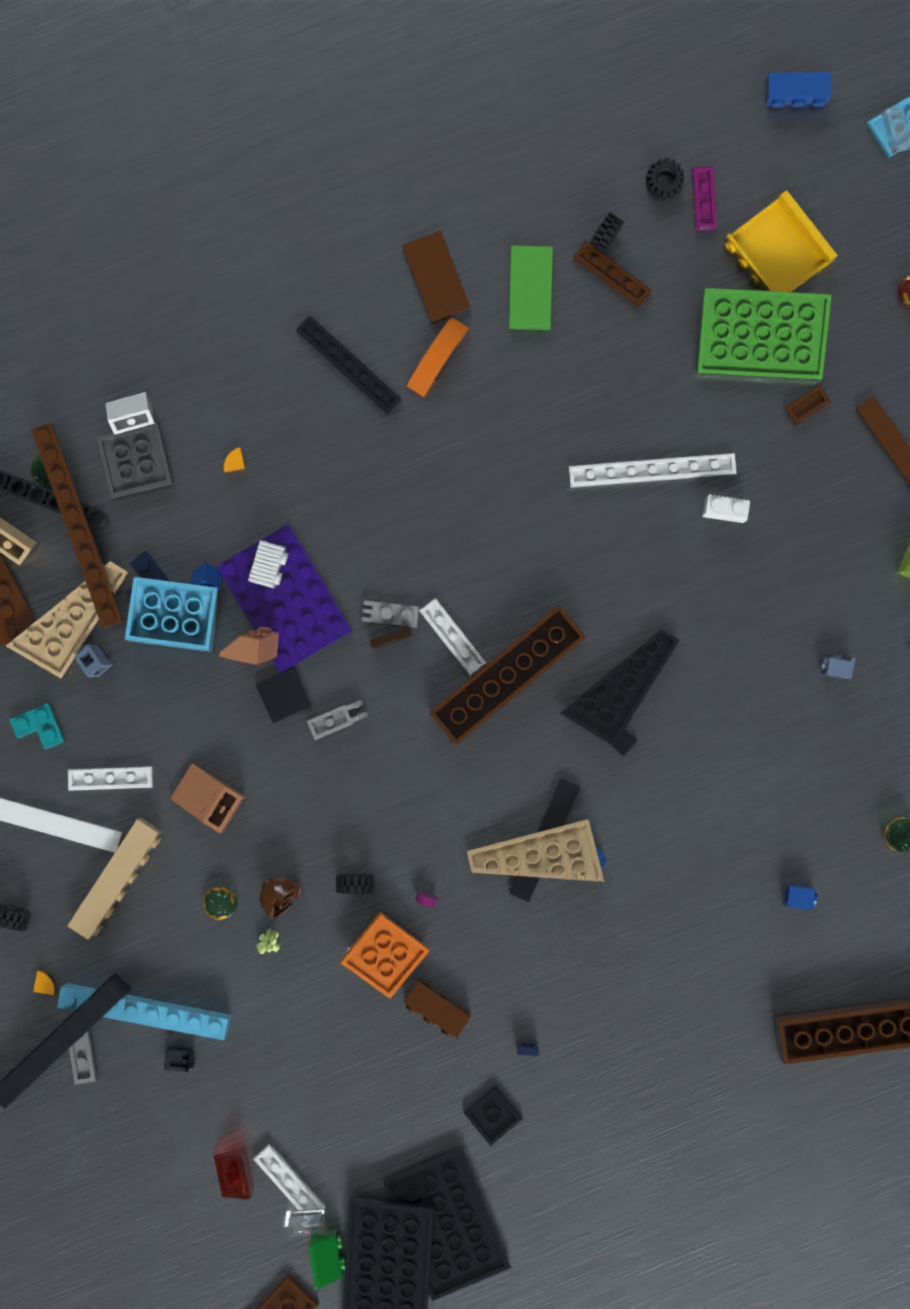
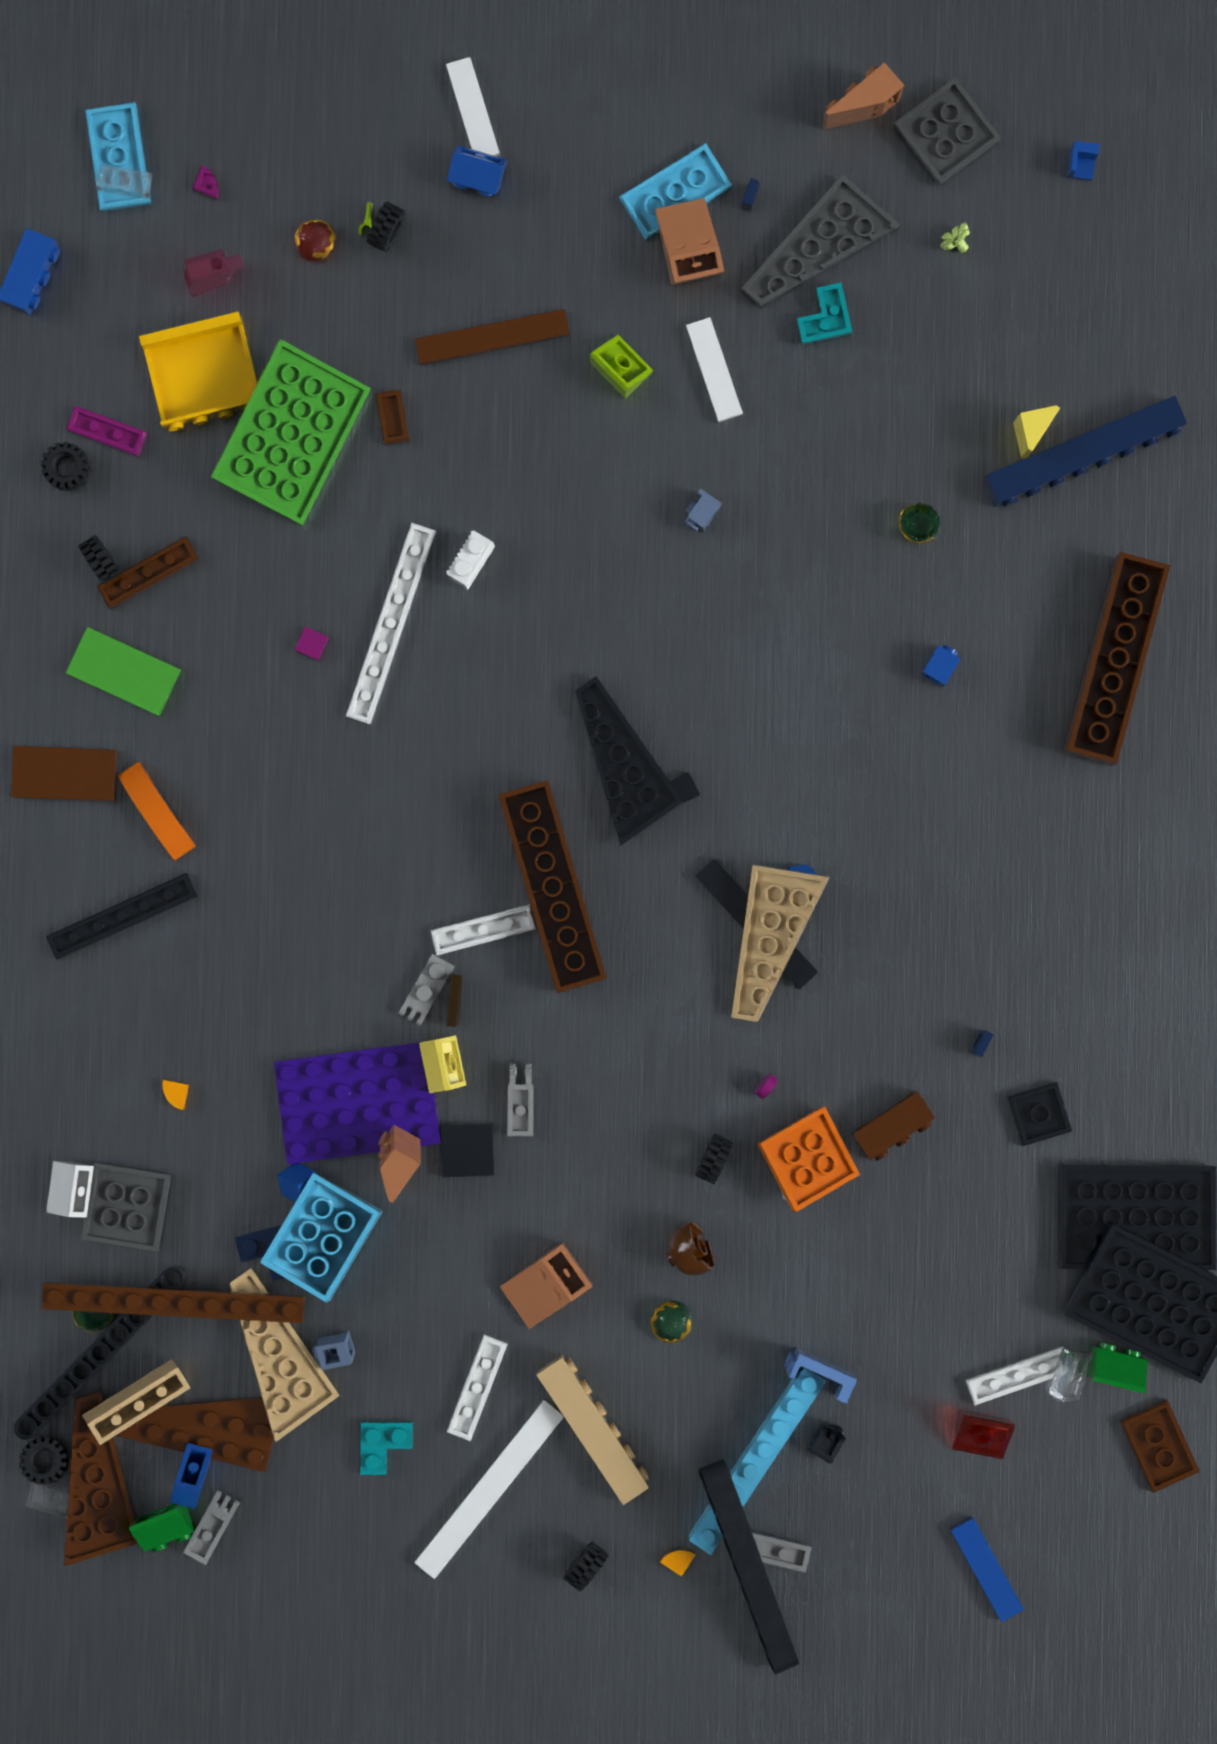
camera: 75 degrees left, 0 degrees up
white brick [248,540,288,589] -> none
yellowish green plant [256,928,280,954] -> none
none -> clear pink torso [183,250,244,298]
none -> magenta tile [295,627,329,661]
none -> light yellow slope [419,1035,466,1093]
none -> medium blue panel [784,1348,857,1404]
none -> blue tile [950,1517,1024,1622]

